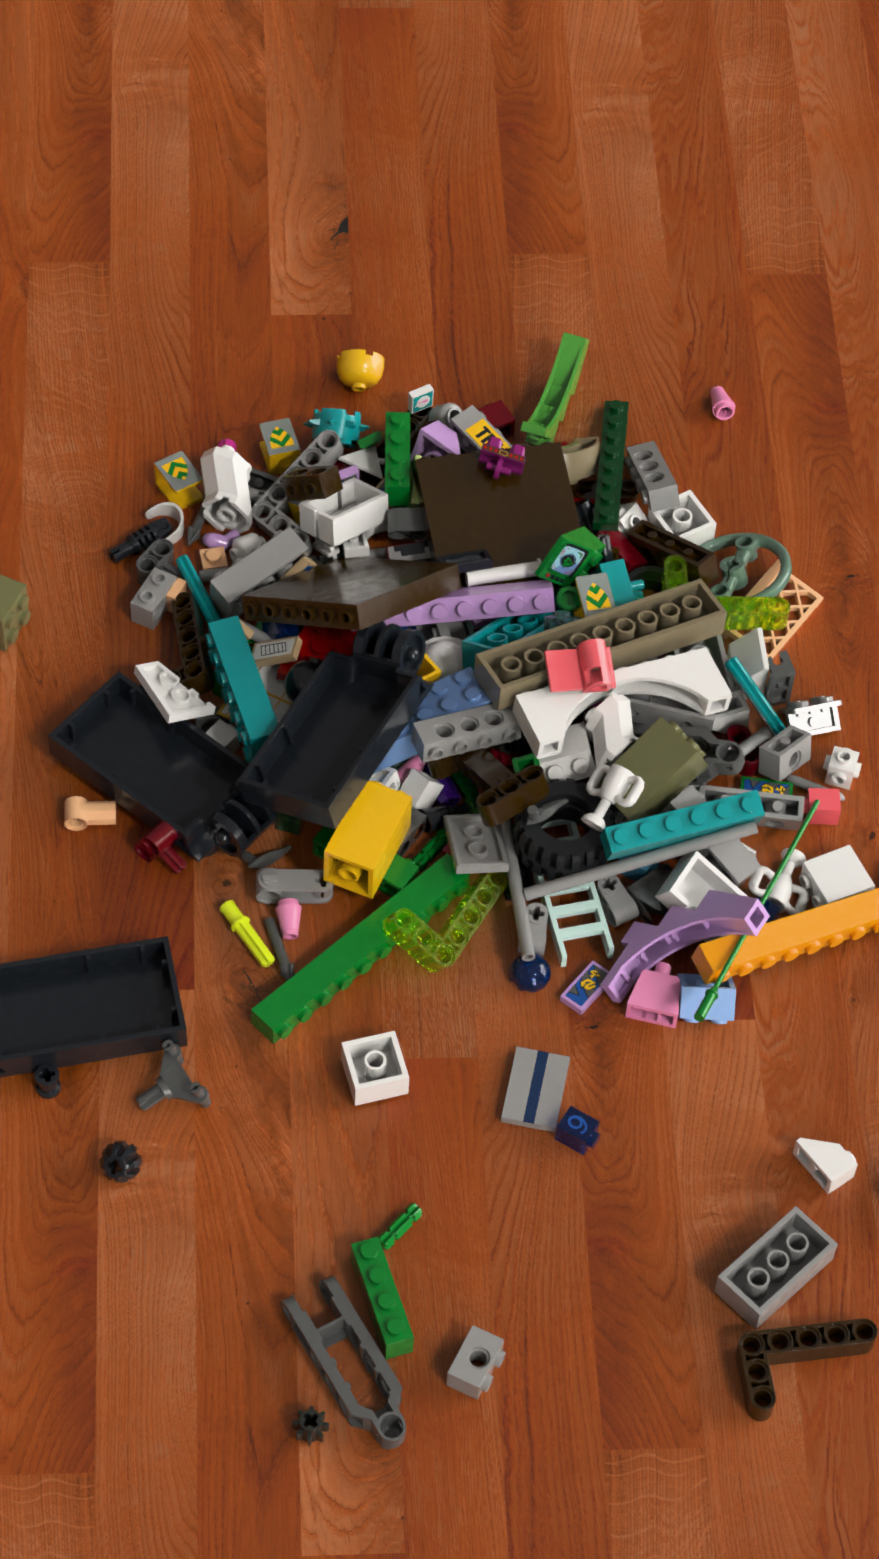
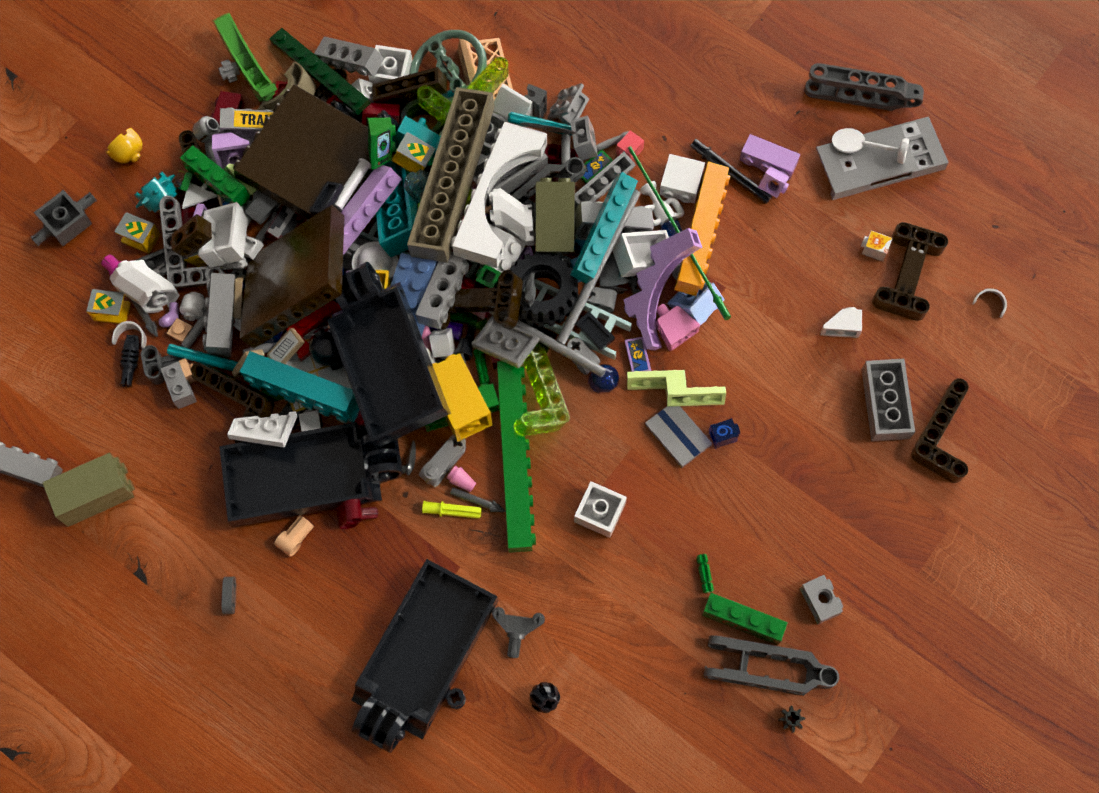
camera: 45 degrees left, 15 degrees up
white tile [408,384,434,414] -> none
magenta hips [478,436,526,480] -> none
coral piece [543,638,616,693] -> none
green tile [556,586,581,613] -> none
white piece [581,764,645,832] -> none
white brick [823,746,862,790] -> none
none -> dark grey brick [30,190,97,246]
none -> light grey gear [218,59,240,83]
none -> black tile [575,312,615,351]
none -> yellowish green bracket [627,370,726,407]

